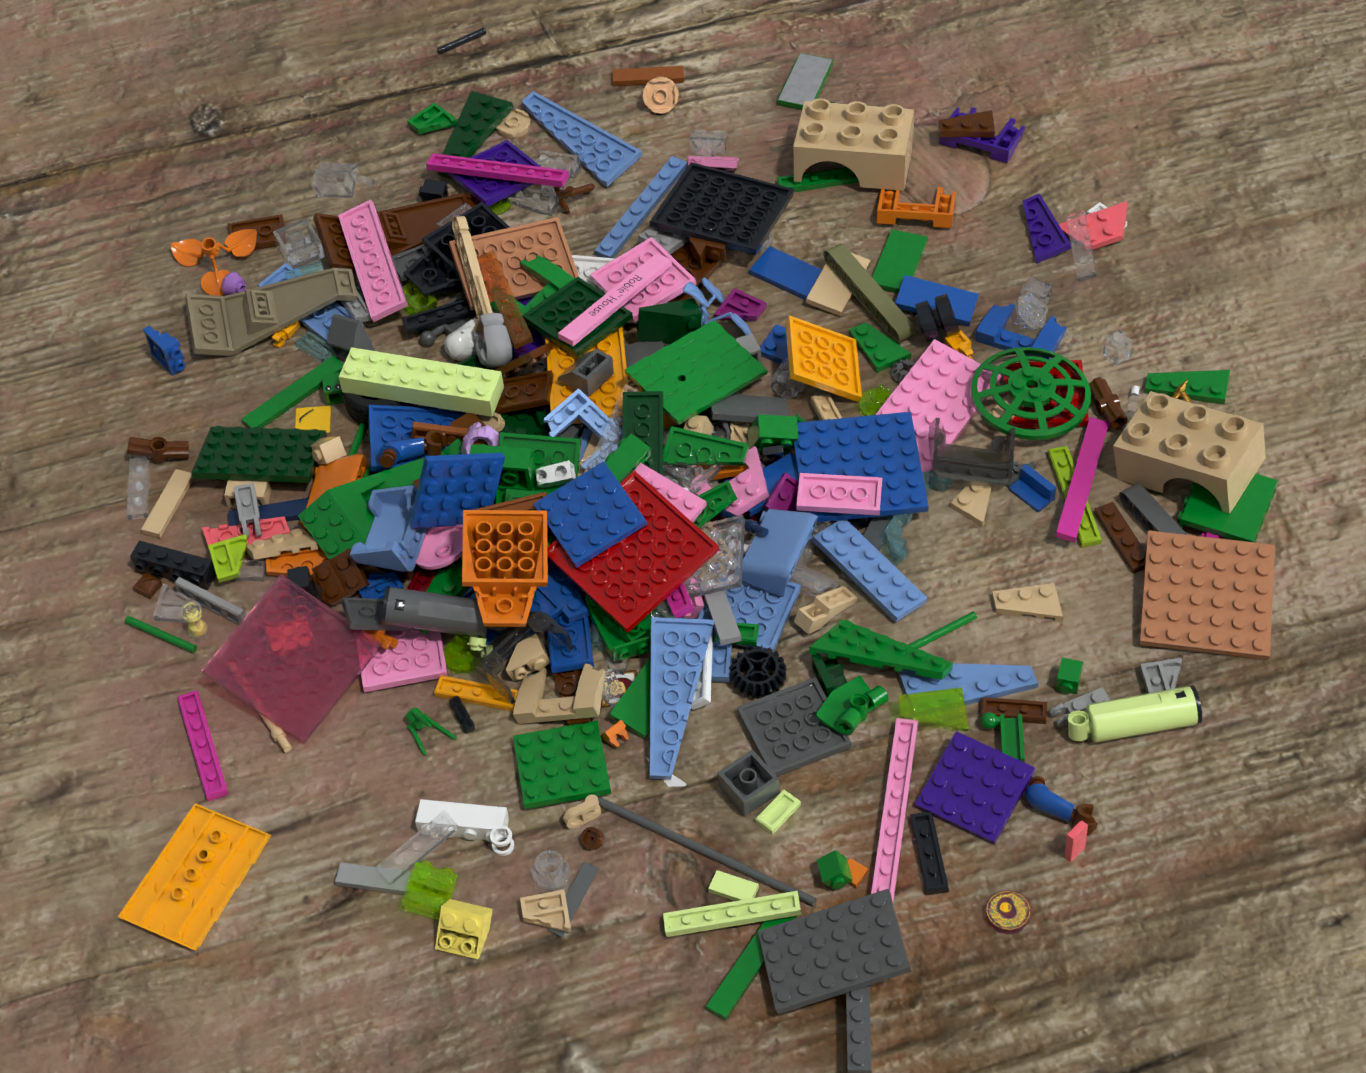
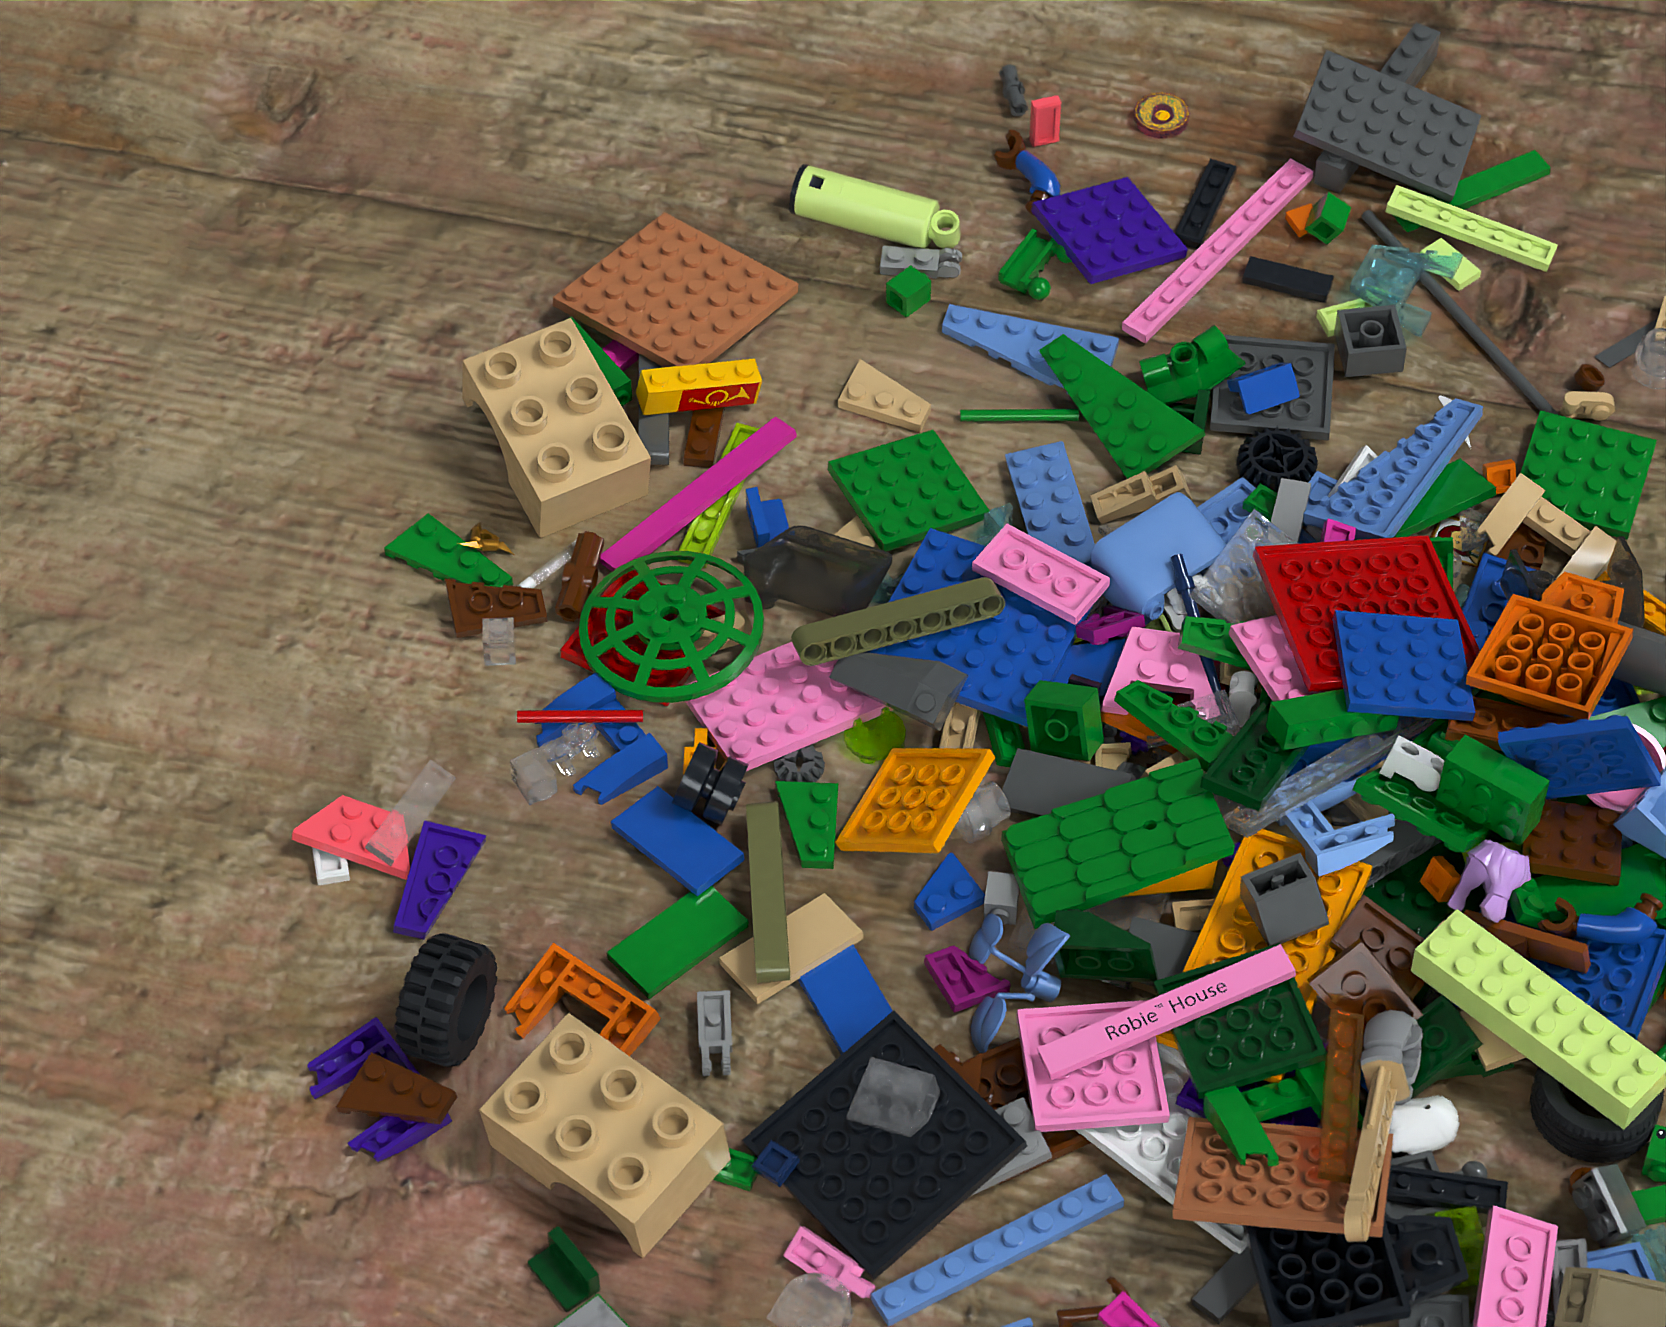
camera: 155 degrees left, 0 degrees up
clear neon green wing [897,687,969,731] -> none
reddish brown tile [981,697,1047,724] -> none
light grey wing [1140,658,1182,693] -> none
none -> black tyre [395,933,497,1067]
none -> reddish brown wing [445,579,547,638]
none -> red bar [517,710,643,723]
none -> yellow brick [636,358,762,415]
none -> light grey hinge [697,990,732,1076]
none -> dark blue tile [751,1140,800,1187]
none -> olive beam [791,577,1005,666]
none -> green plate [827,429,990,552]
none -> dark grey wedge [829,652,968,731]
none -> clear slope [846,1057,940,1137]
none -> dark grey pin [999,65,1028,117]
none -> blue panel [1227,363,1300,414]
none -> black tile [1242,256,1334,303]
none -> clear light blue wing [1350,245,1463,338]

